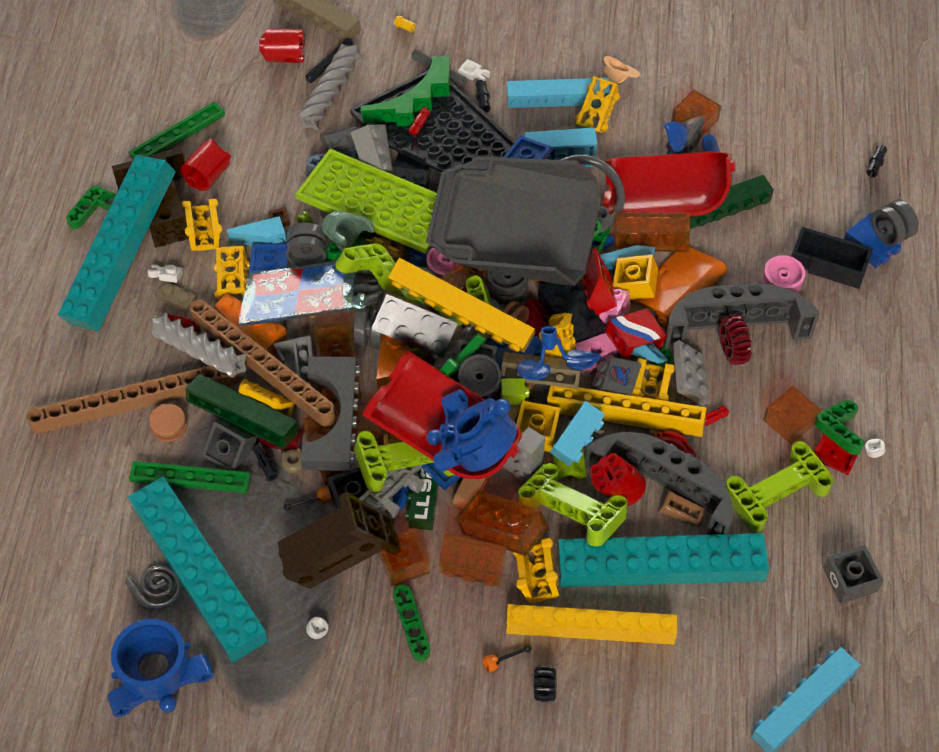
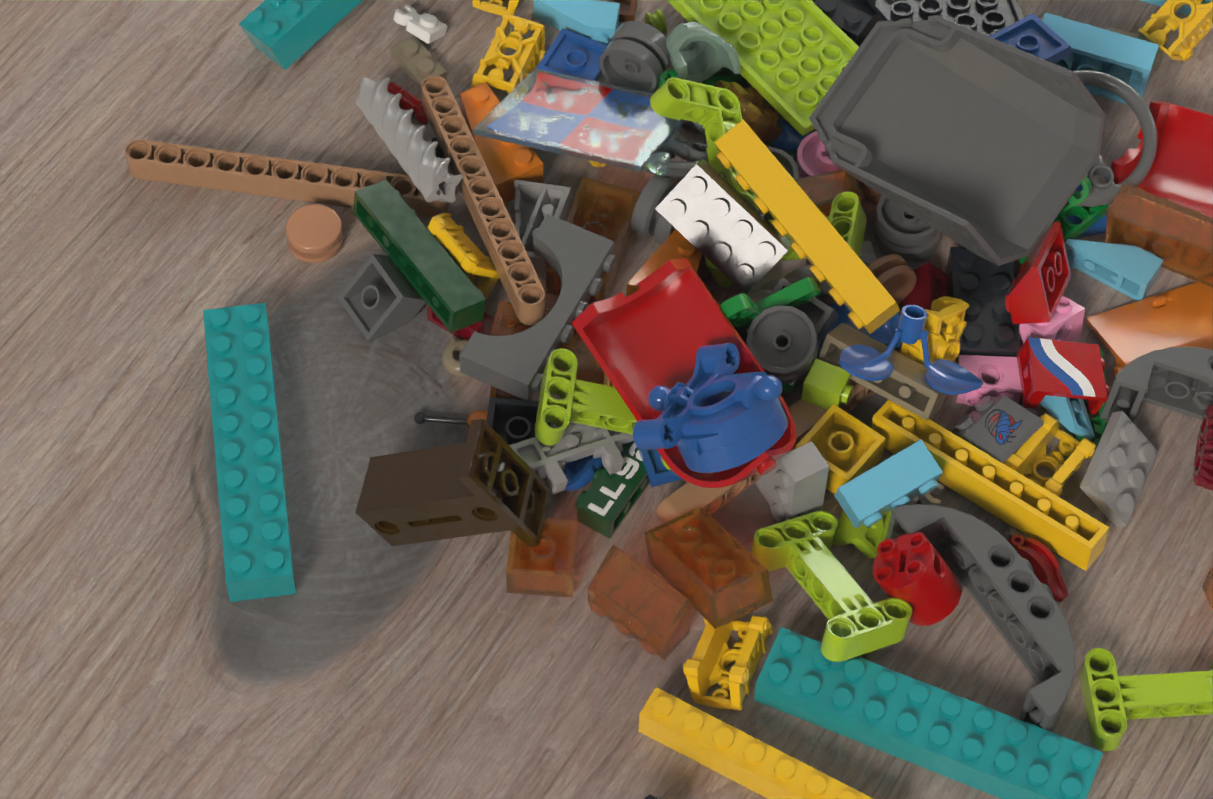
camera: 25 degrees right, 0 degrees up
blue piece [107,619,214,717] -> none
flat silver piece [125,565,181,610] -> none
green plate [129,461,251,494] -> none
black pin [252,443,279,481] -> none
white tile [306,617,328,639] -> none
green beam [393,585,430,662] -> none
hinge [482,644,532,673] -> none
yellow brick [613,255,658,300] -> none
medium nougat slope [658,491,705,526] -> none
red axle [705,406,729,426] -> none

